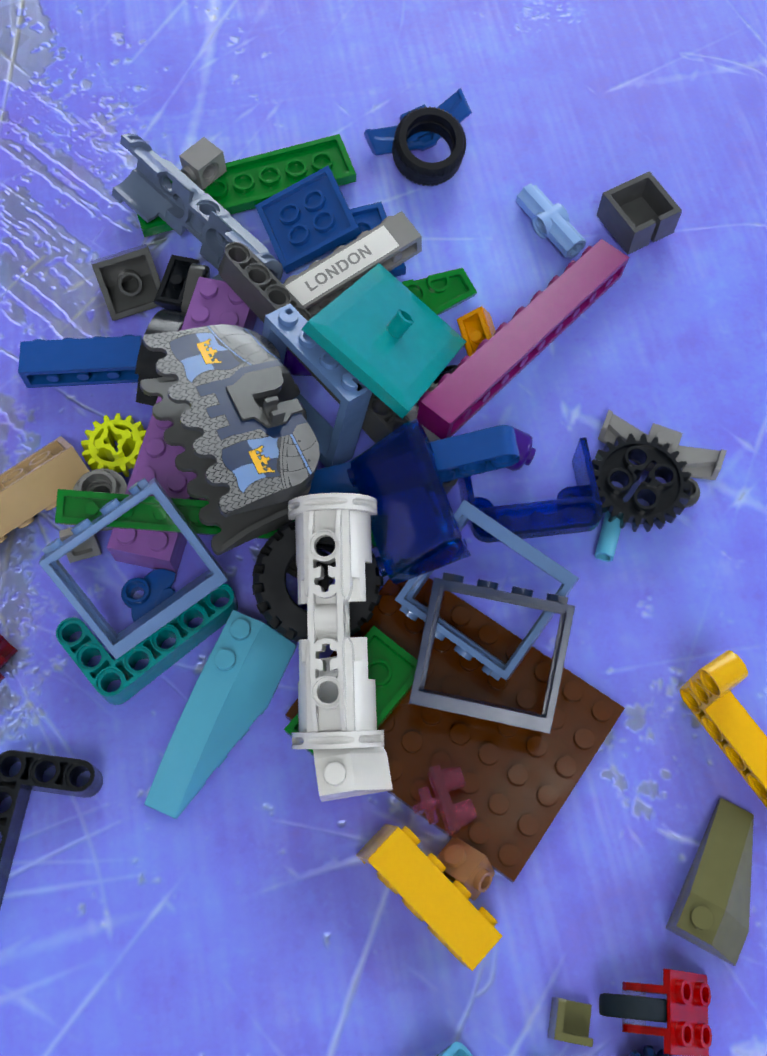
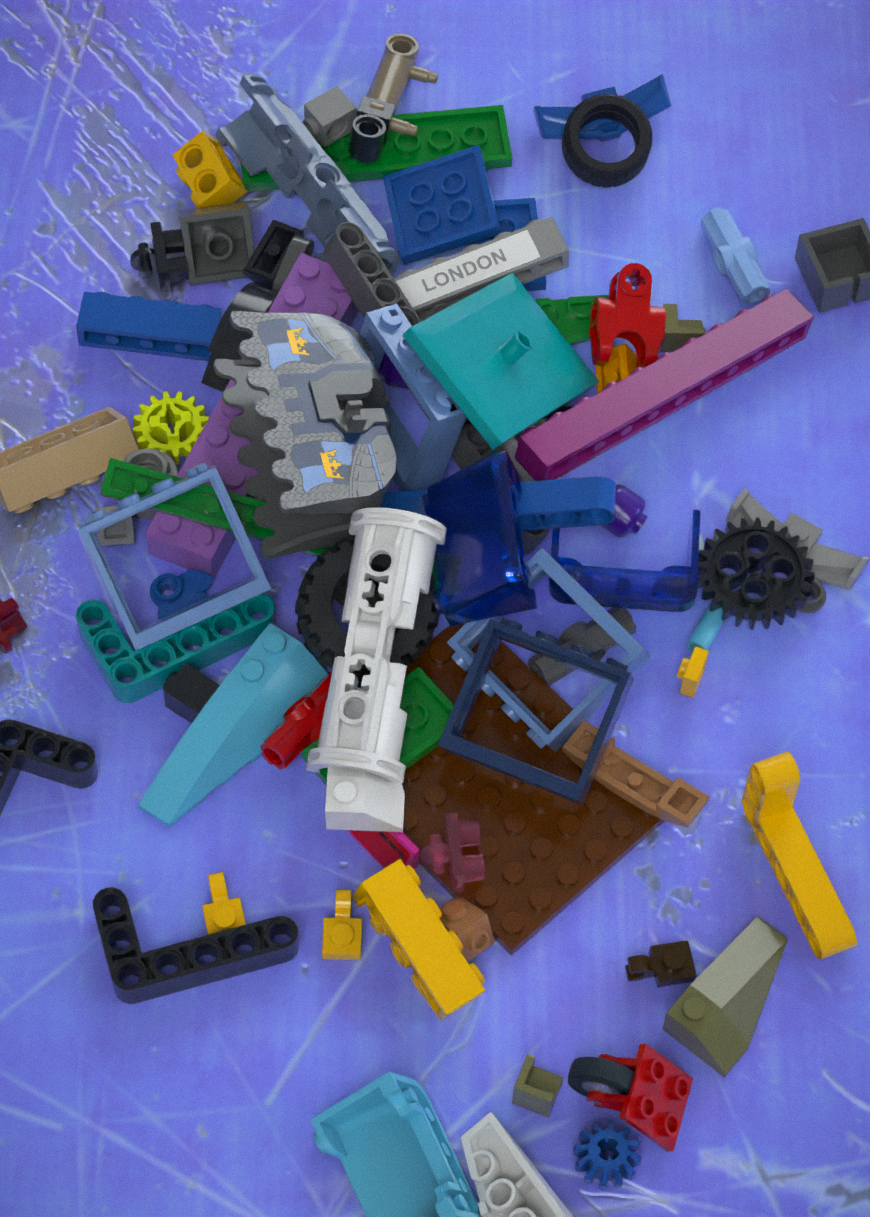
camera: 10 degrees right, 5 degrees down
none -> black beam [93,887,299,1004]
none -> black hips [130,222,189,293]
none -> black brick [163,663,220,724]
none -> yellow brick [172,131,248,208]
none -> yellow plate [202,872,246,935]
none -> red piece [260,672,332,770]
none -> yellow plate [322,889,362,960]
none -> piece [348,33,438,163]
none -> red slope [349,830,419,869]
none -> dark grey piece [528,604,636,686]
none -> medium nougat slope [562,720,710,828]
none -> red piece [588,263,666,368]
none -> dark brown plate [625,940,697,988]
none -> olive panel [661,304,706,352]
none -> yellow plate [677,646,709,698]

